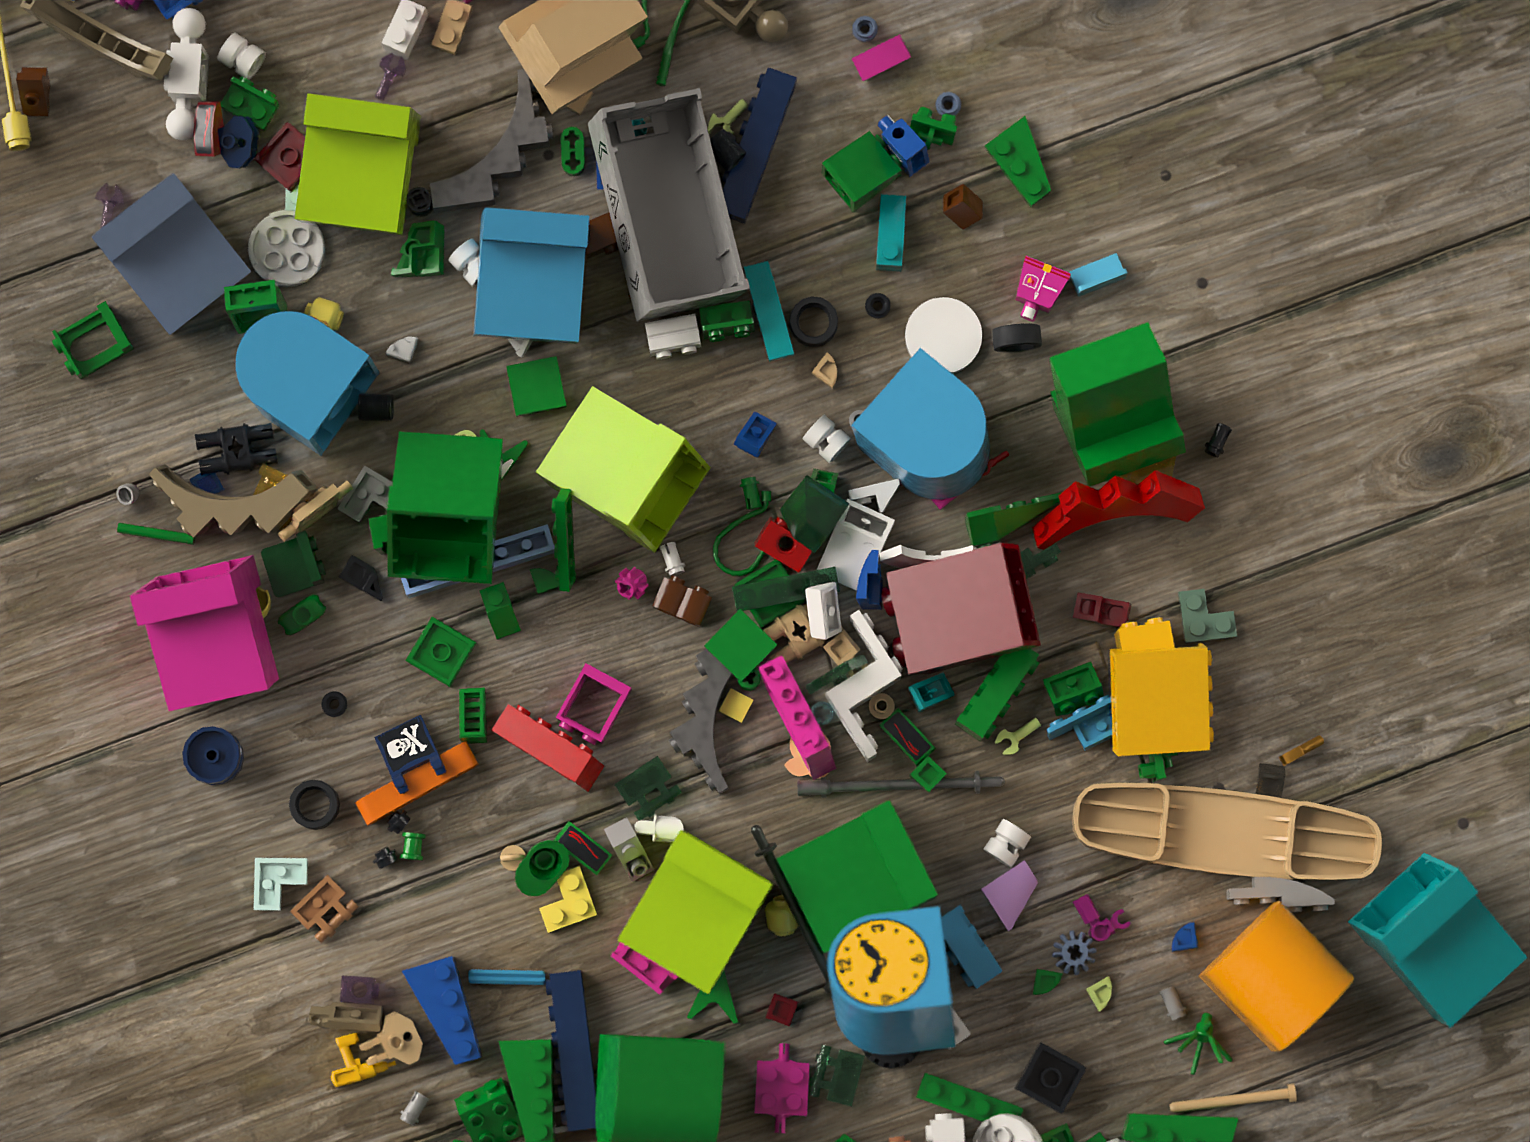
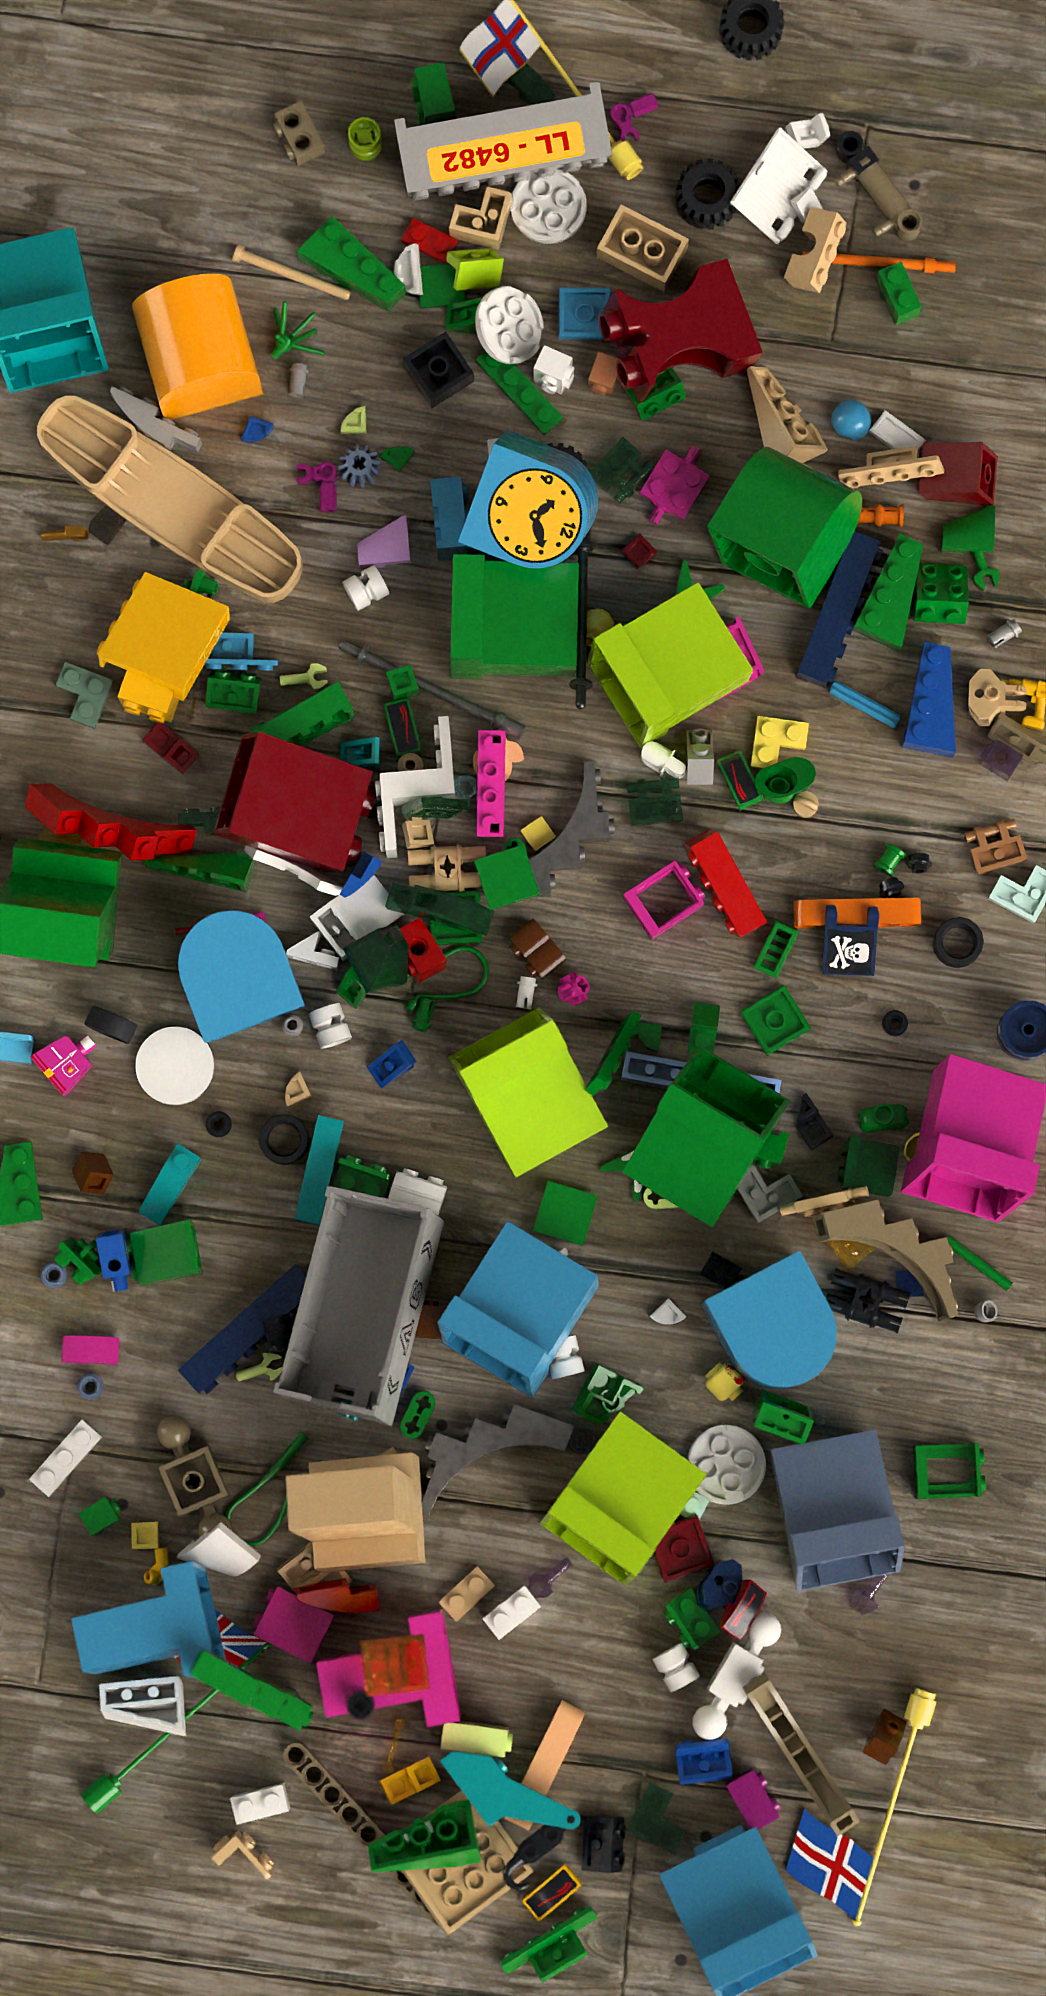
camera: 155 degrees left, 0 degrees up
white slope [805,582,842,639] -> none

